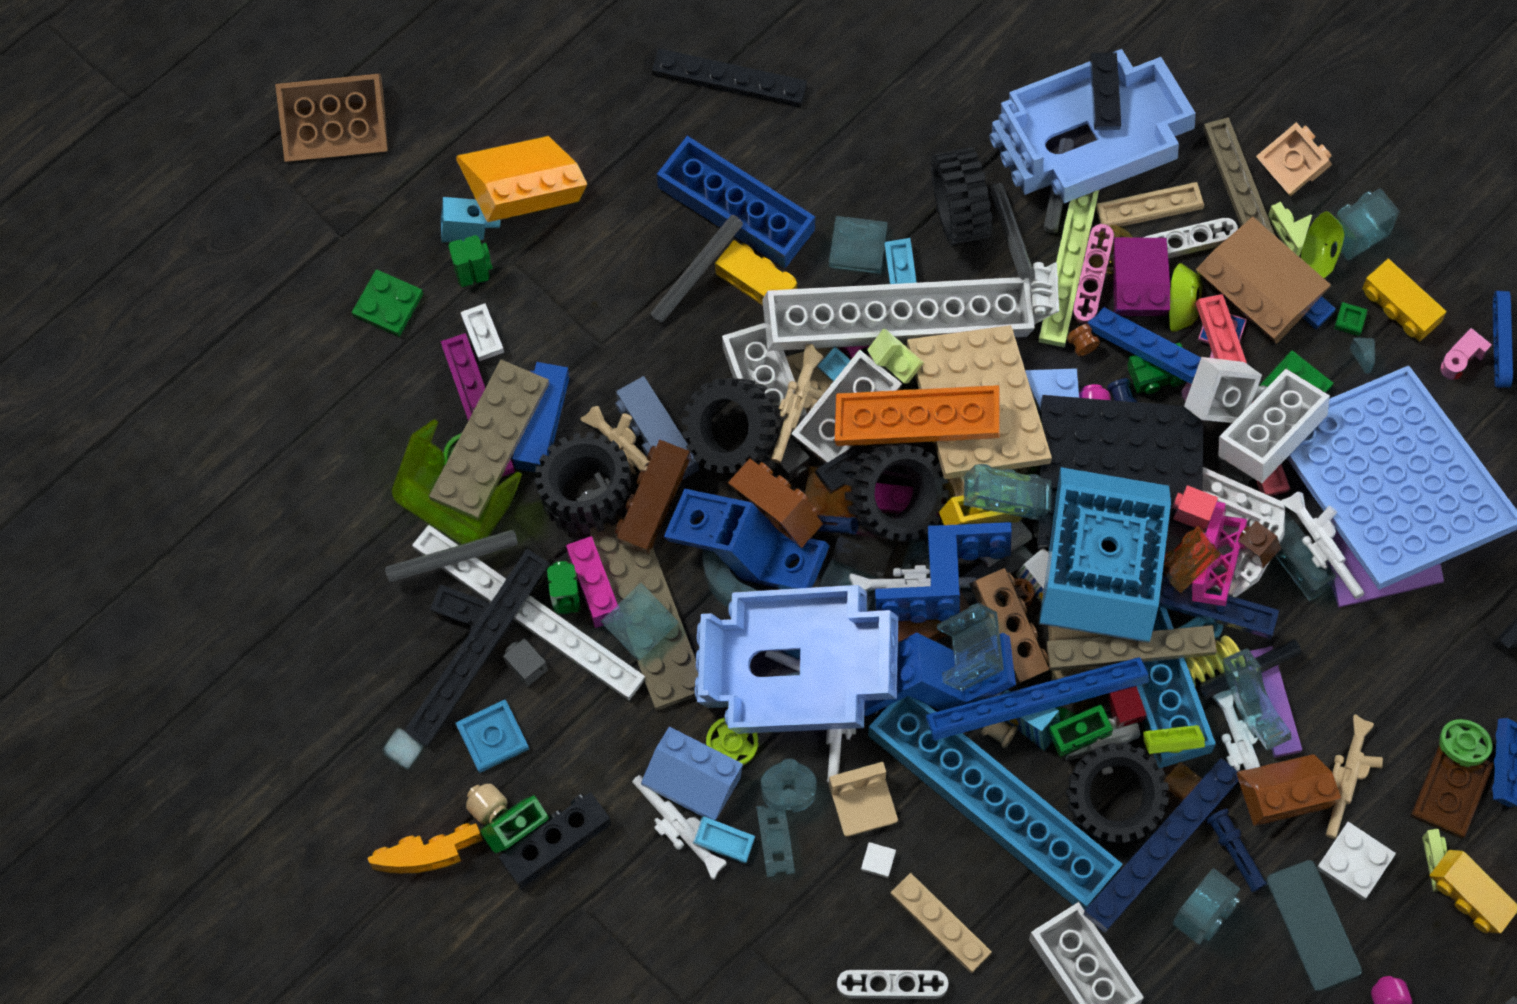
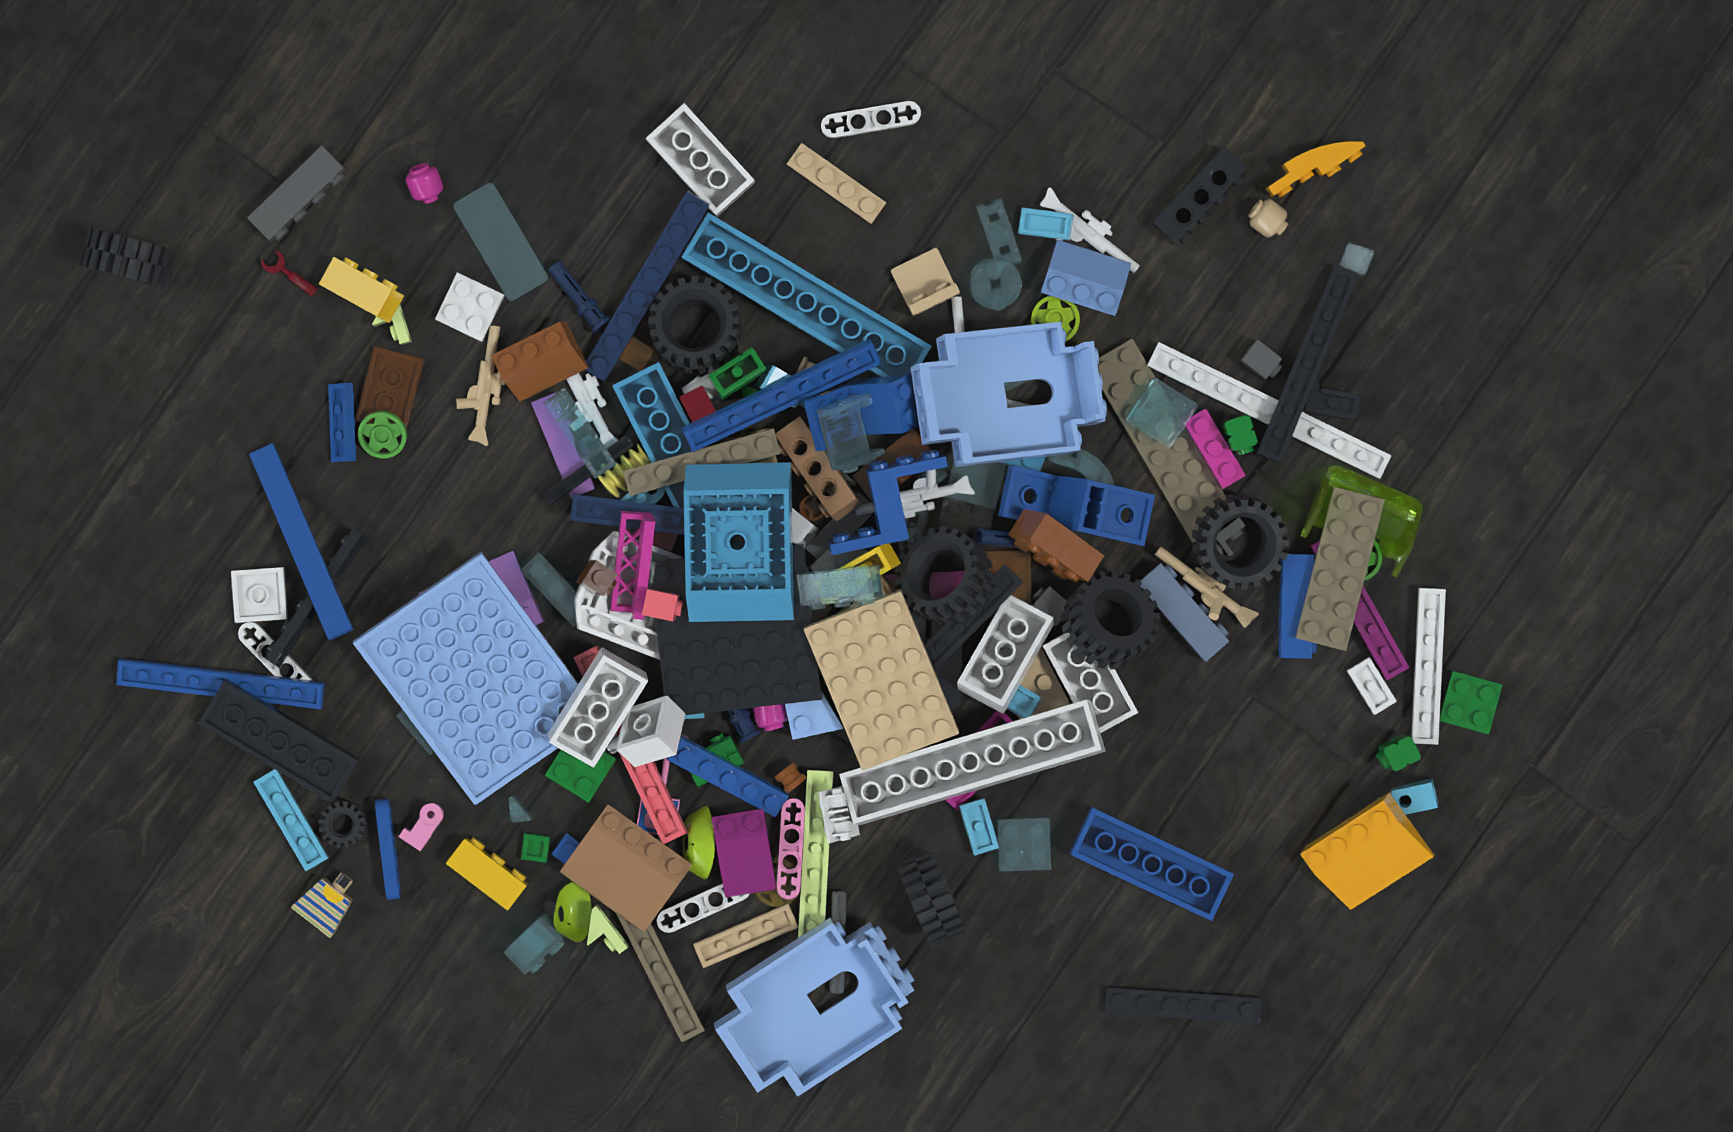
camera: 165 degrees right, 20 degrees up
medium nougat slope [275,74,388,162] -> none
dark grey axle [385,530,518,582] -> none
dark azure tile [456,699,529,773] -> none
green brick [480,795,549,853] -> none
reddish brown brick [615,439,692,555] -> none
dark grey axle [651,215,743,323] -> none
yellow brick [715,240,797,306] -> none
tan piece [771,344,824,463] -> none
orange plate [835,385,1000,446] -> none
white tile [861,842,896,879] -> none
yellowish green slope [867,328,924,383] -> none
dark grey axle [990,183,1033,280] -> none
black plate [1090,52,1121,130] -> none
lime plate [1143,725,1205,754] -> none
clear orange plate [1163,526,1221,593] -> none
clear light blue brick [1172,868,1240,945] -> none
light nougat plate [1256,122,1332,196] -> none
white piece [1281,492,1364,599] -> none
none -> white plate [1411,588,1446,745]

